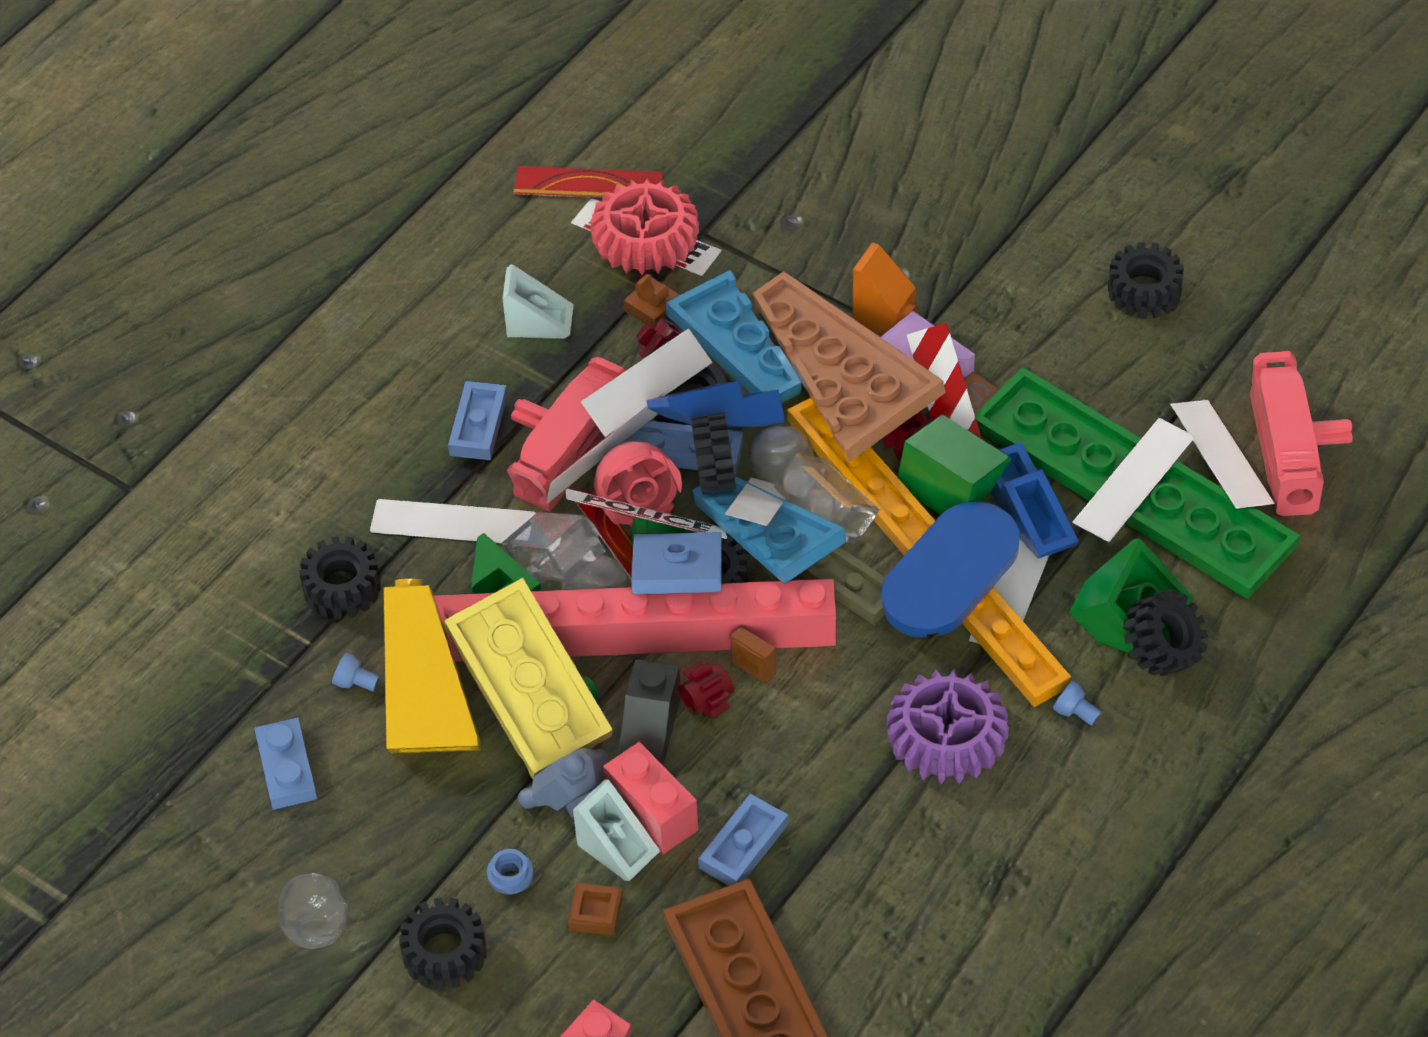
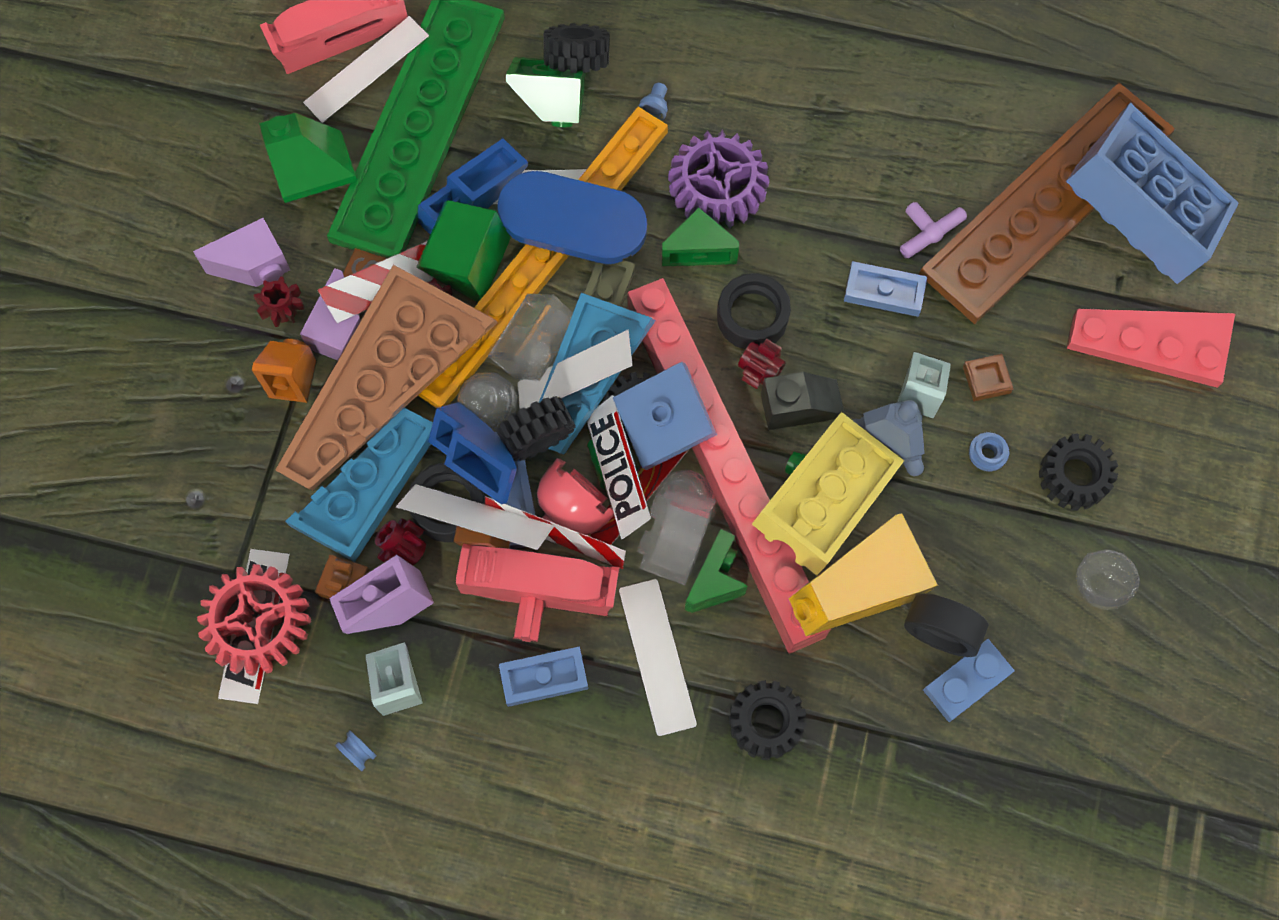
camera: 115 degrees left, 20 degrees up
medium blue piece [332,652,381,692] -> none
red sticker [513,166,663,198] -> none
coral brick [603,742,698,855] -> none
dark orange tile [731,626,776,684] -> none
white sticker [1072,418,1195,542] -> none
black tyre [1108,242,1184,319] -> none
none -> lavender slope [193,218,290,287]
none -> dark red gear [253,276,305,327]
none -> green slope [259,113,357,203]
none -> lavender slope [329,555,434,634]
none -> medium blue bush [335,730,377,771]
none -> green slope [662,208,739,266]
none -> black tyre [717,273,791,349]
none -> lavender piece [900,202,967,258]
none -> black tyre [904,593,989,657]

